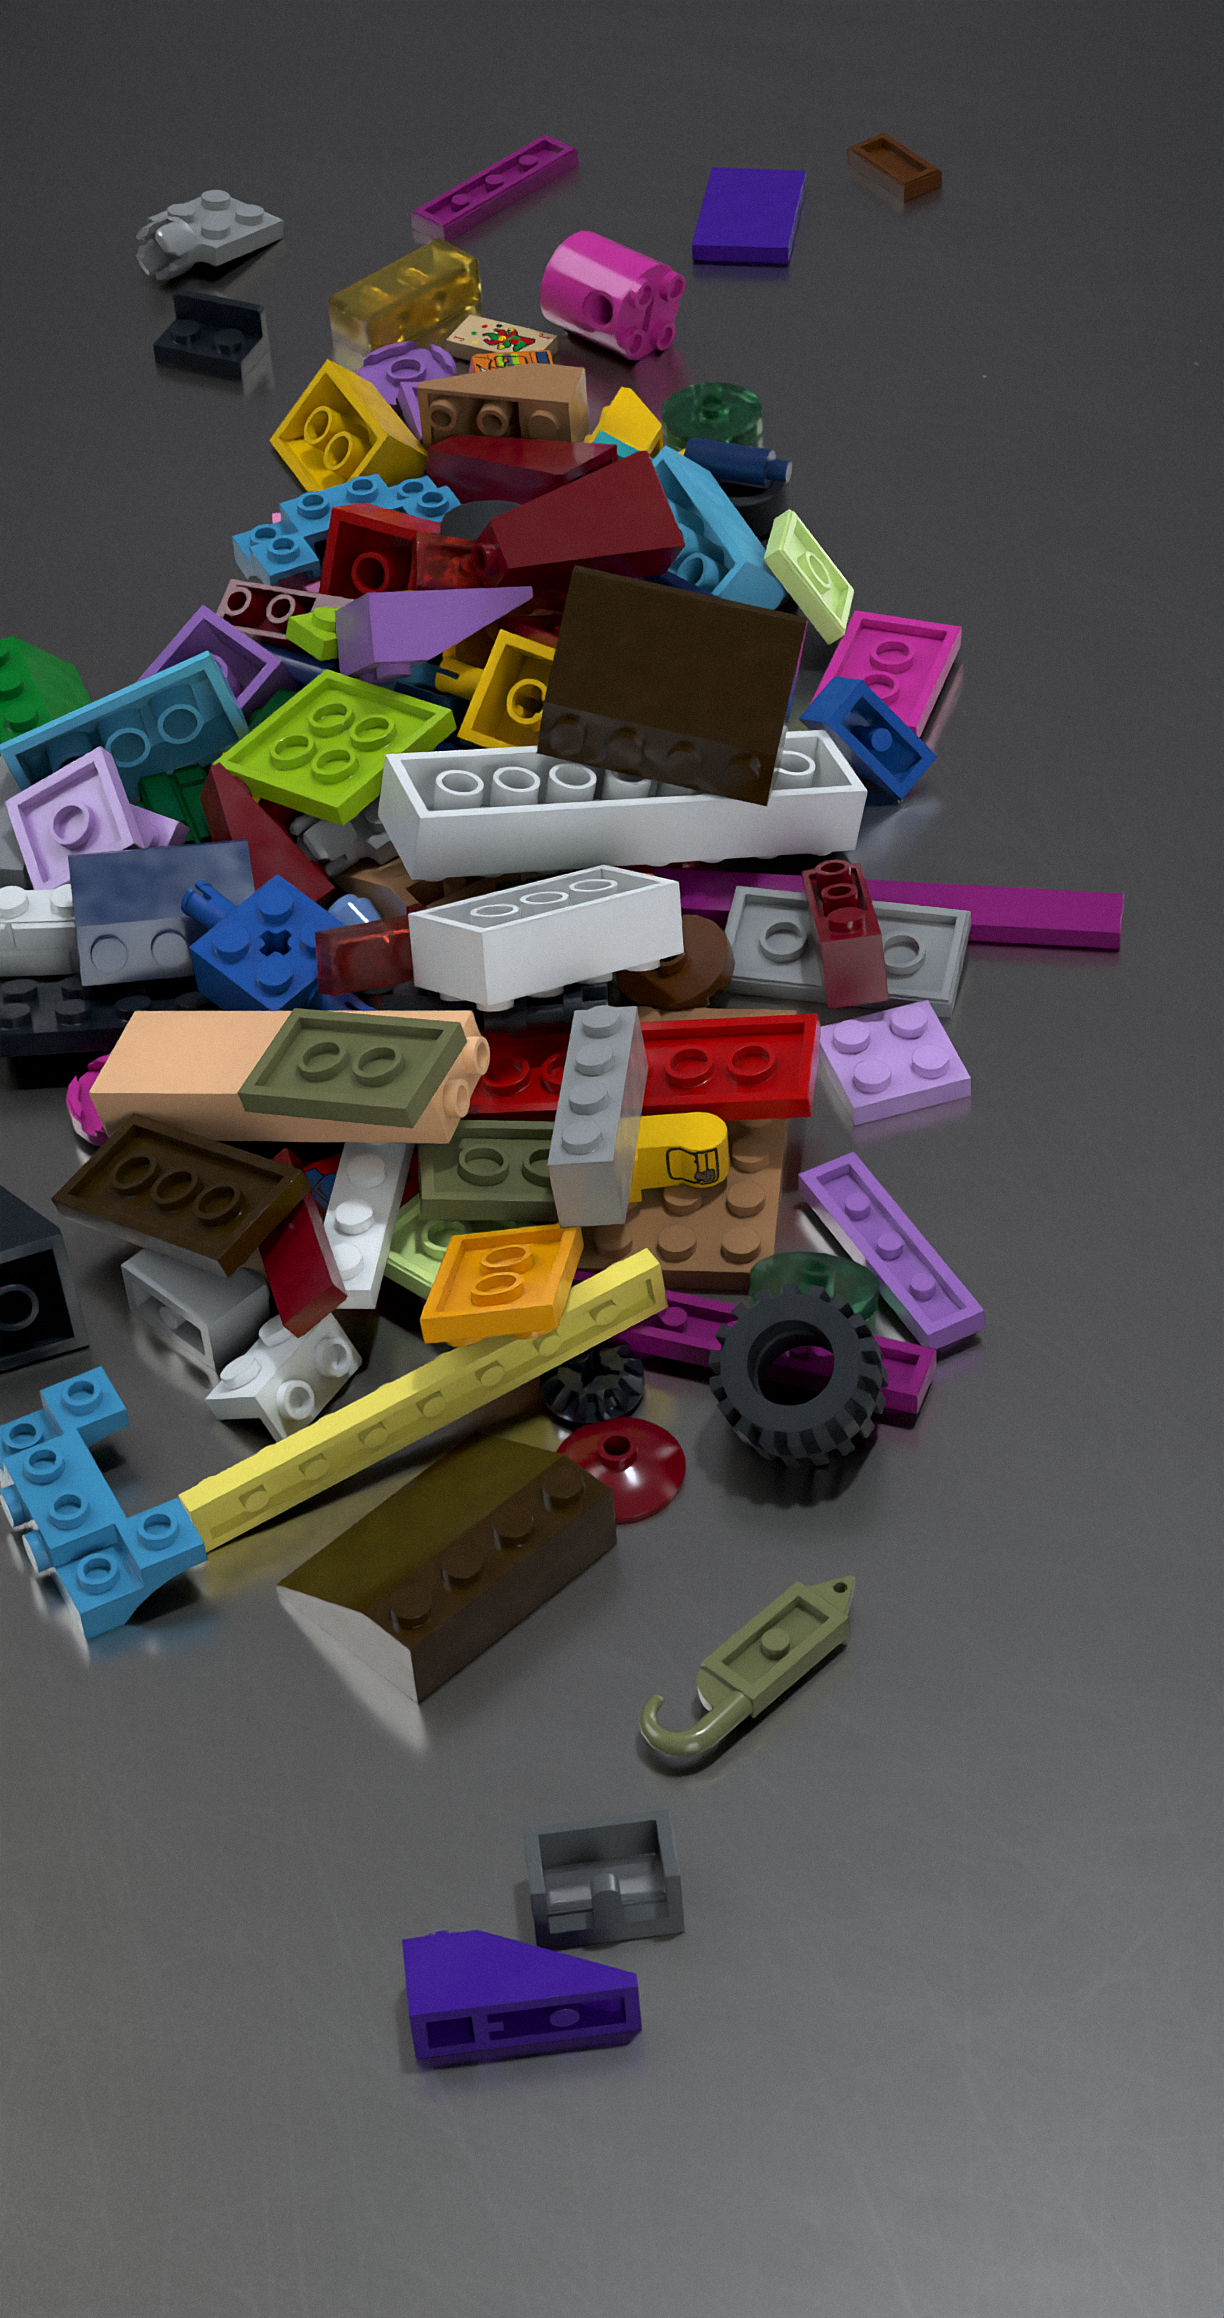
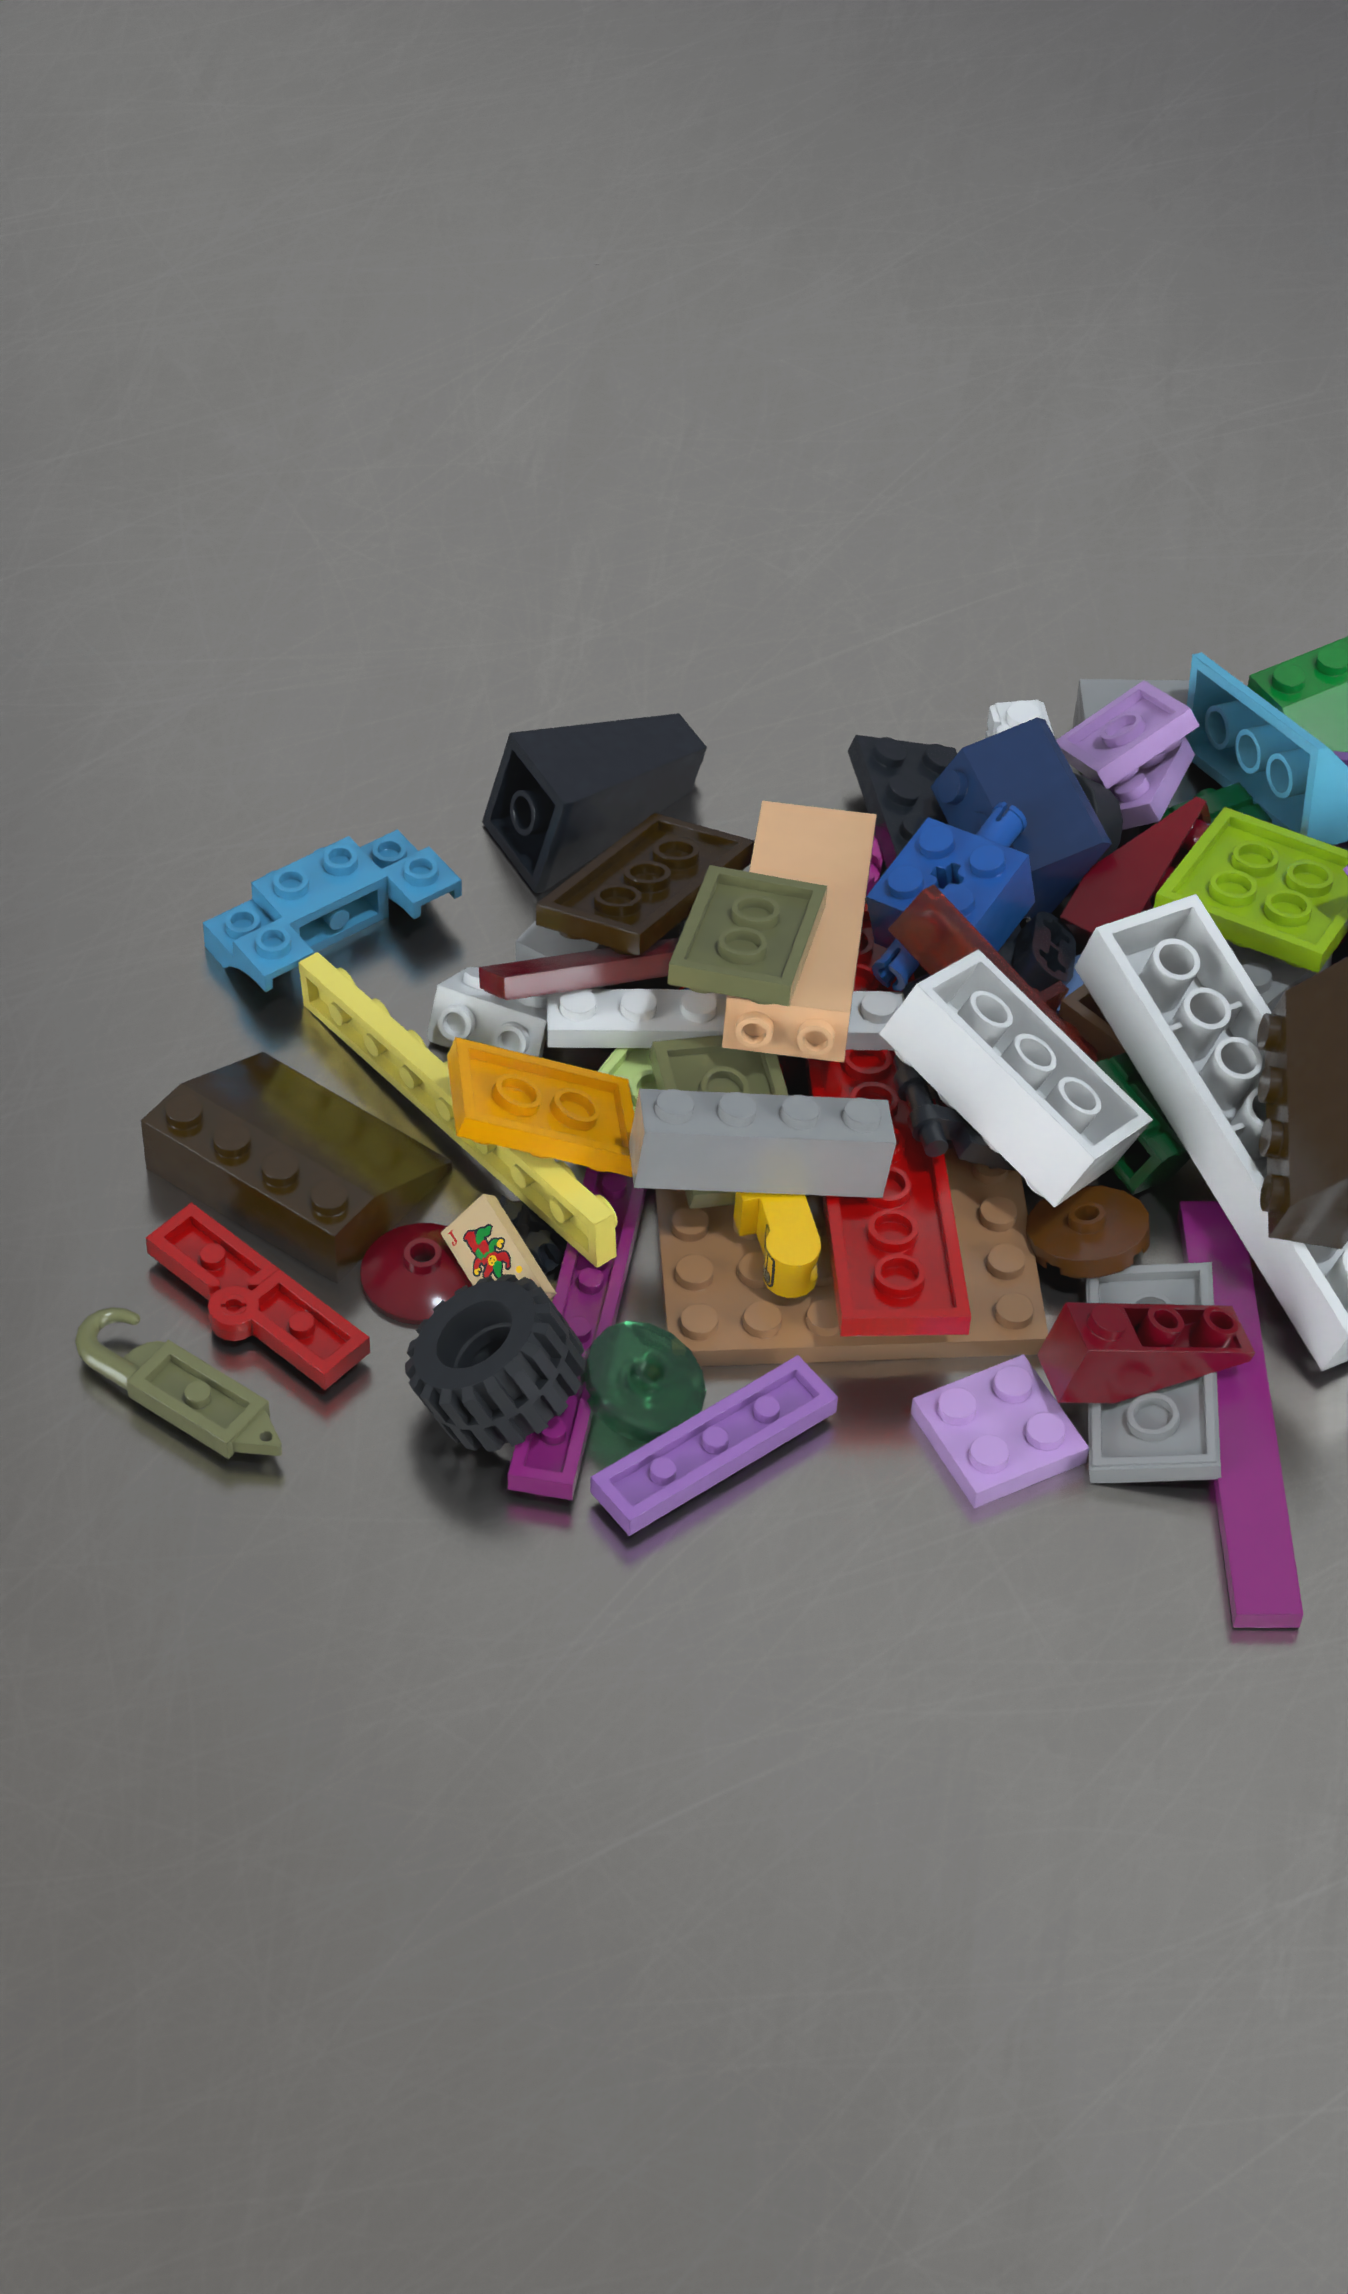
camera: 75 degrees right, 5 degrees up
none -> red hinge [145,1202,370,1390]
none -> tan tile [441,1194,557,1299]

